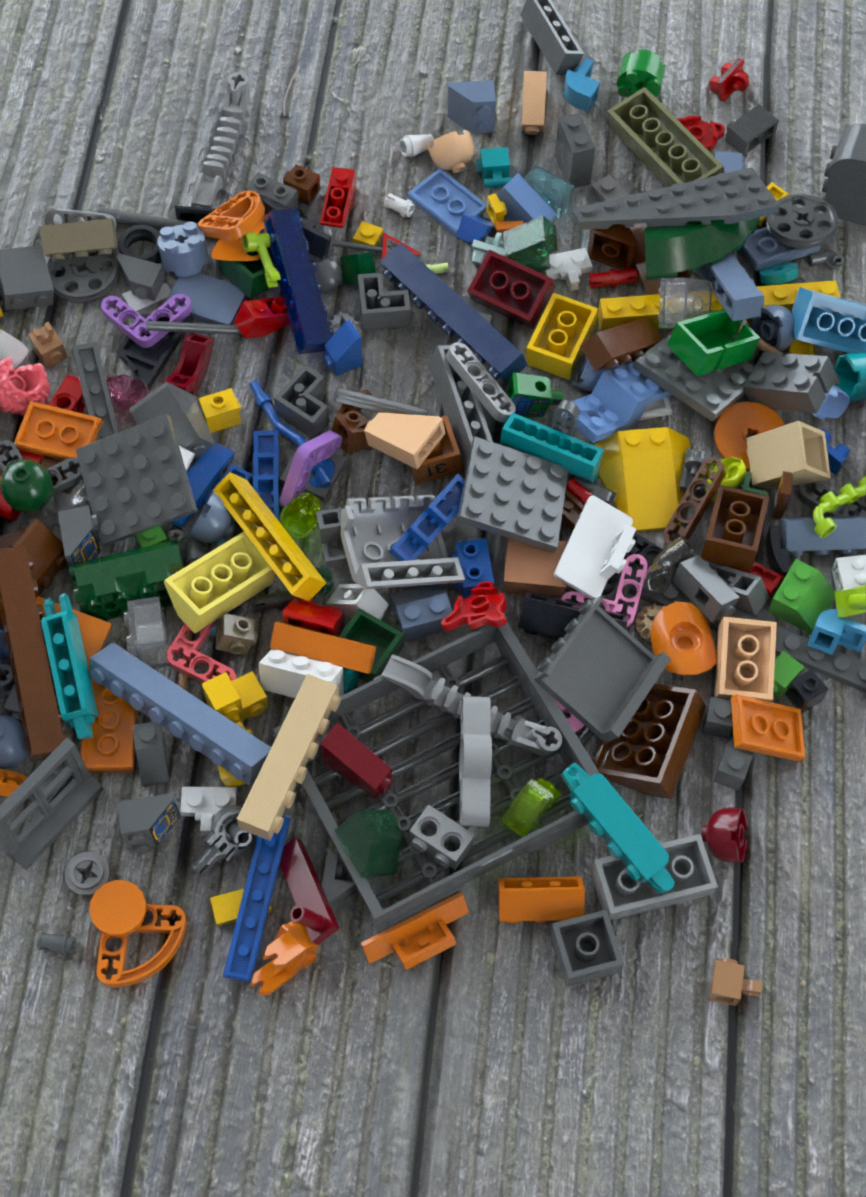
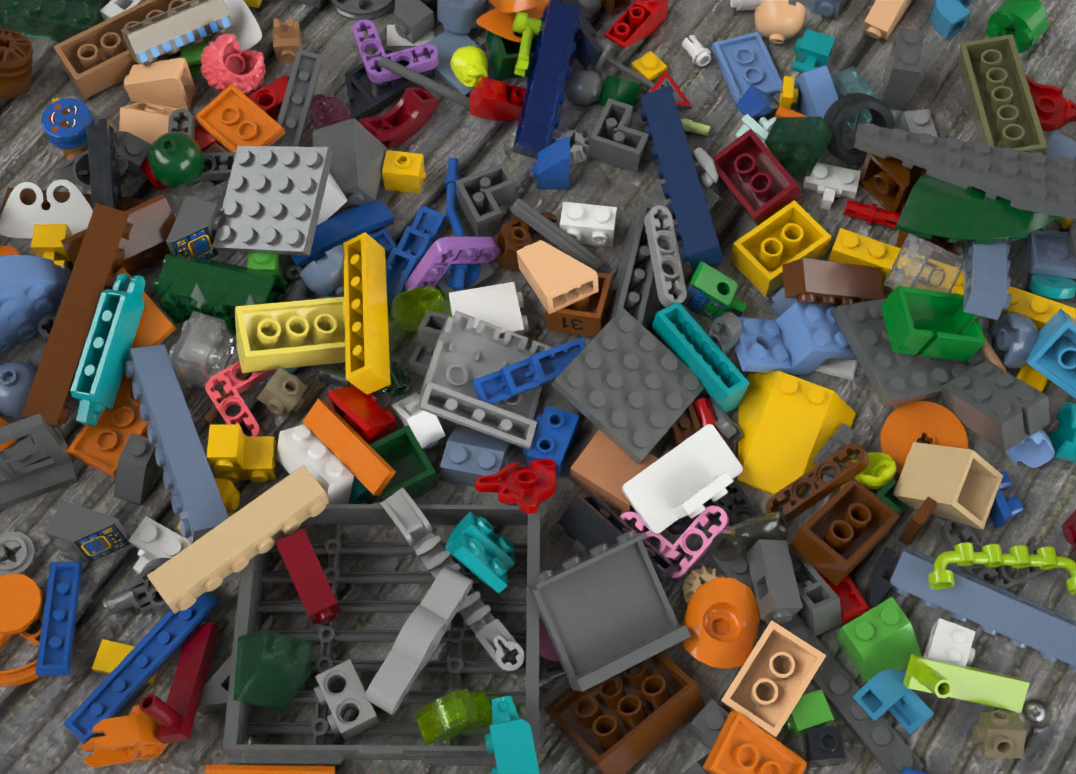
camera: 30 degrees right, 0 degrees up
none -> blue tile [35,562,83,676]
none -> teal brick [445,512,515,593]
none -> white brick [449,282,529,339]
none -> neon yellow hair [450,45,488,88]
none -> white brick [560,202,617,247]
none -> light grey arm [692,148,718,187]
none -> black tyre [821,93,895,166]

